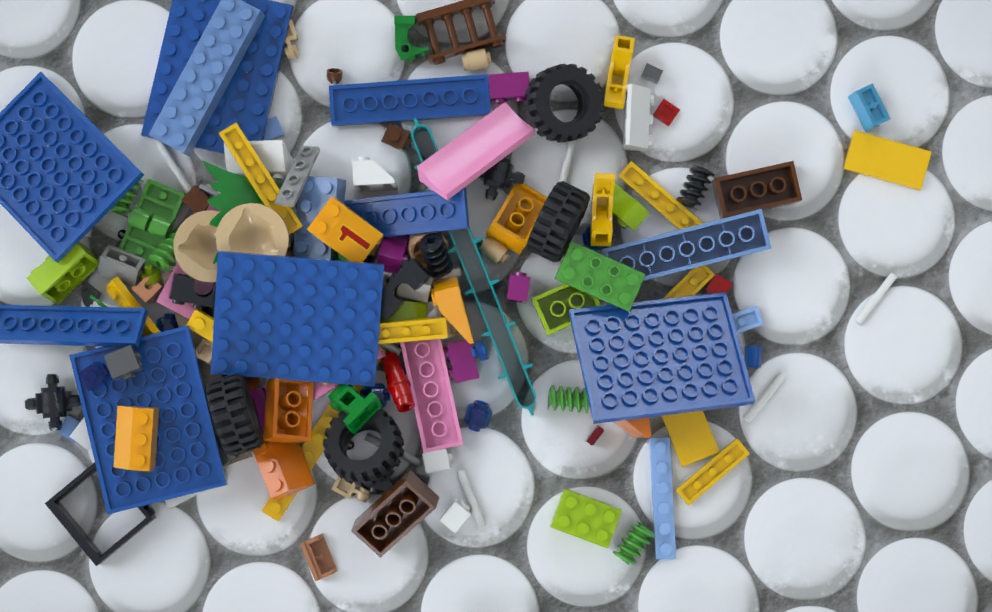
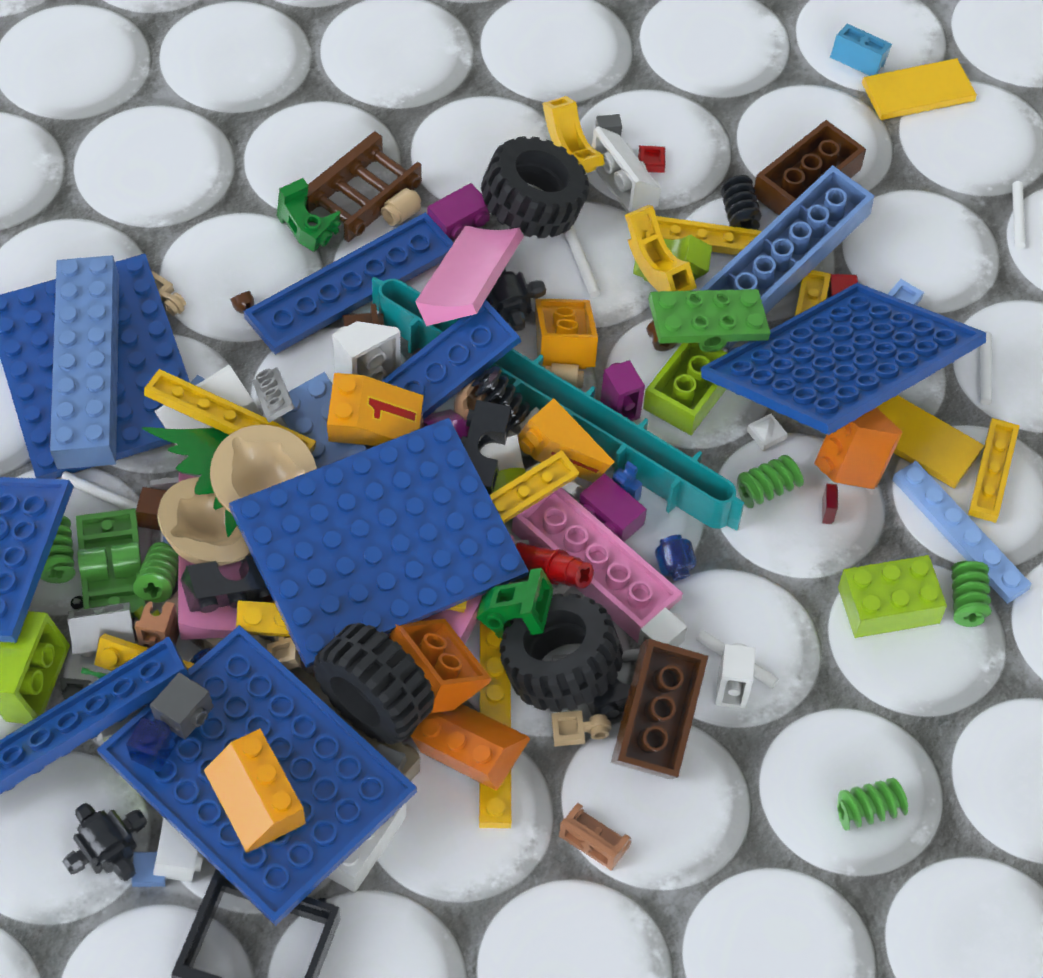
camera: 35 degrees left, 30 degrees down
black tyre [527,181,590,262] -> none

